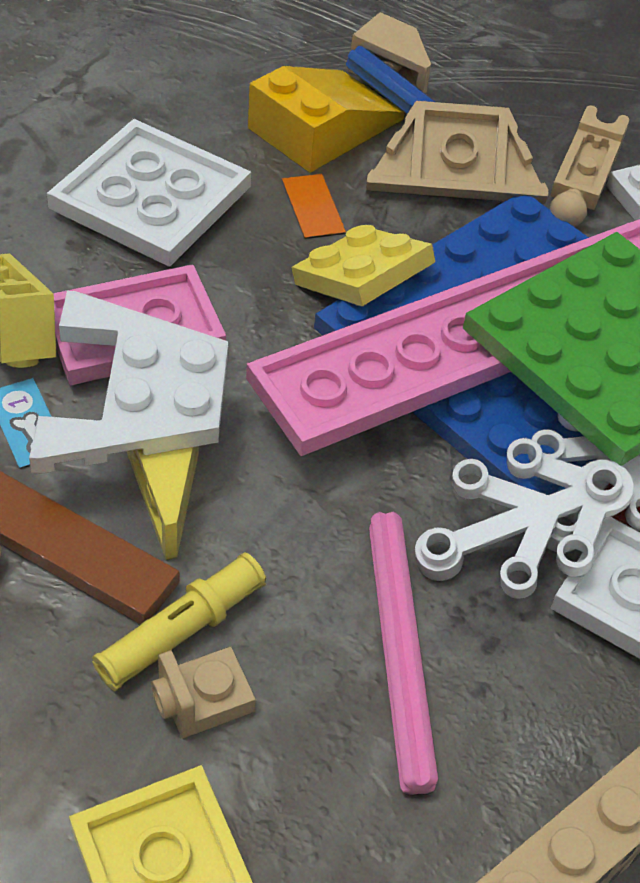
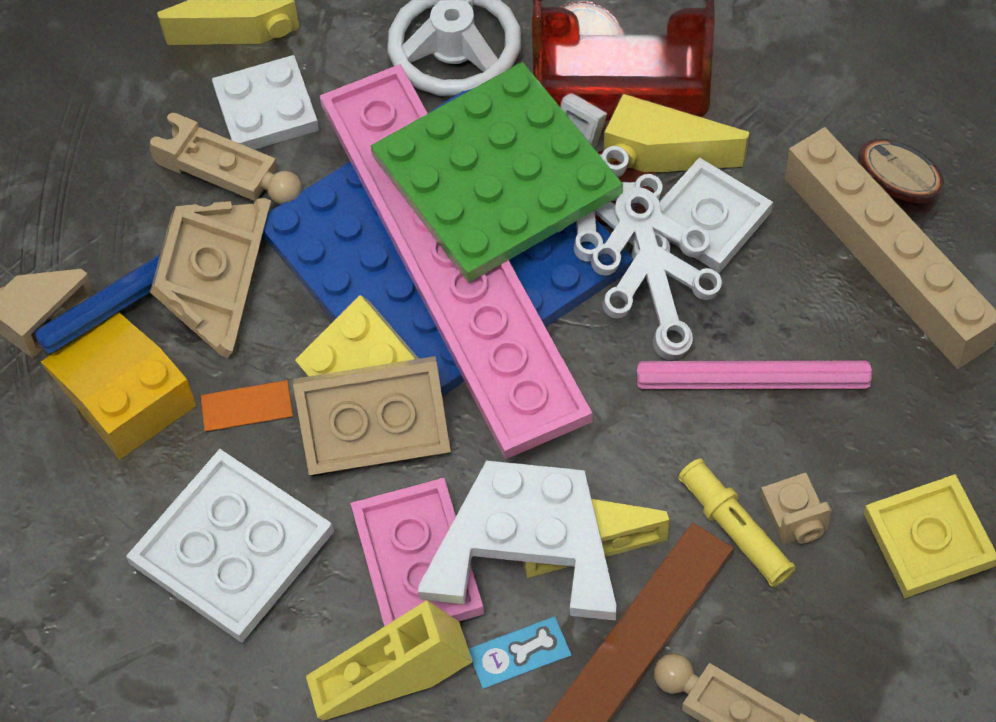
camera: 75 degrees left, 10 degrees up
none -> tan plate [293,356,451,475]

